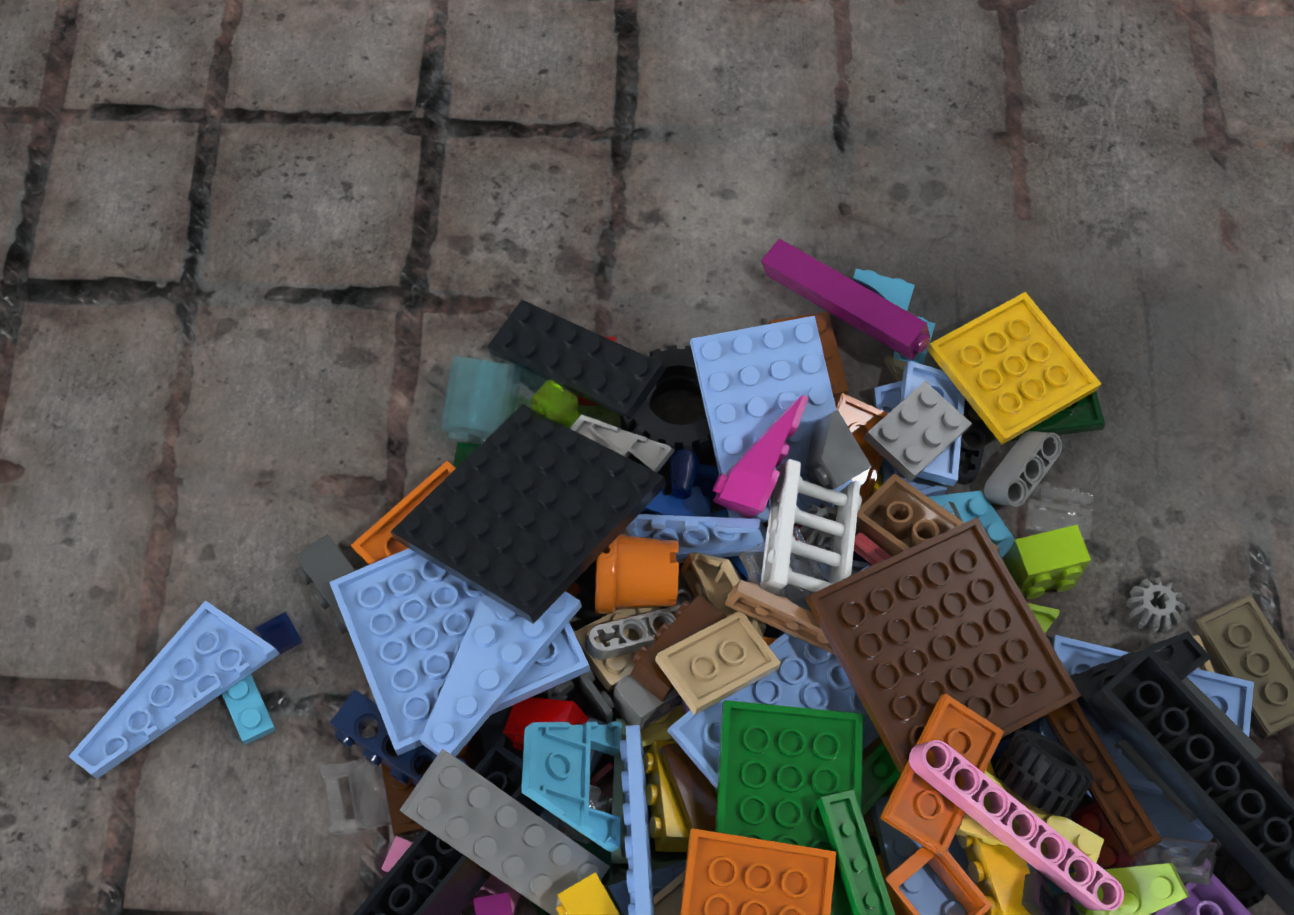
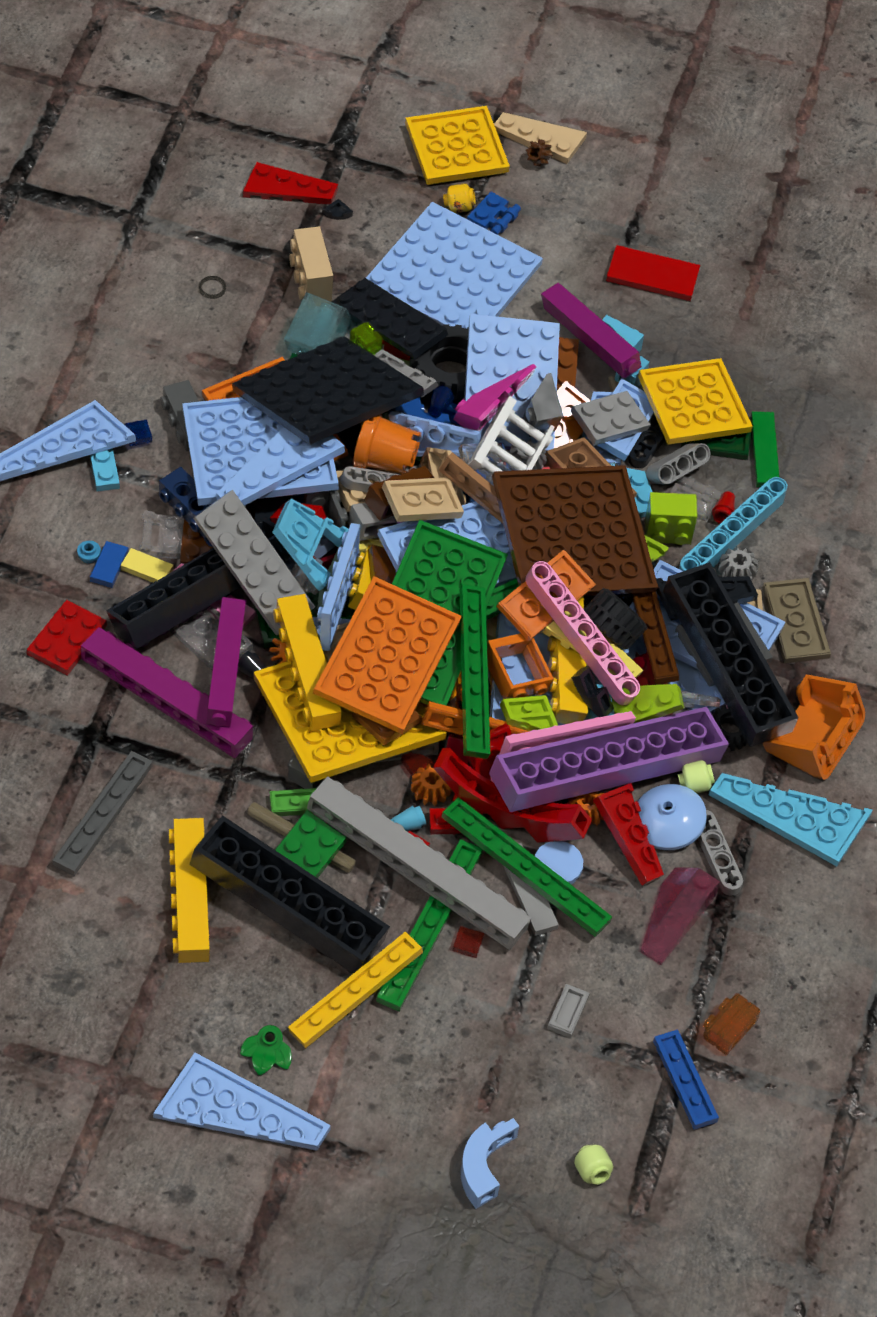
camera: 10 degrees right, 10 degrees down
none -> dark azure plate [77,541,101,563]
none -> blue tile [90,541,129,588]
none -> light yellow tile [121,548,174,583]
none -> clear smoke piece [199,276,226,299]
none -> red wing [243,162,338,205]
none -> tan brick [289,226,333,308]
none -> black tile [322,199,353,220]
none -> light blue plate [366,202,543,329]
none -> yellow plate [405,106,510,185]
none -> yellow head [443,184,476,213]
none -> blue plate [467,192,521,235]
none -> tan wing [494,112,587,164]
none -> reddish brown gear [526,139,553,166]
none -> red tile [606,245,700,301]
none -> medium azure beam [679,477,788,571]
none -> red cone [712,492,735,524]
none -> green tile [751,411,780,487]

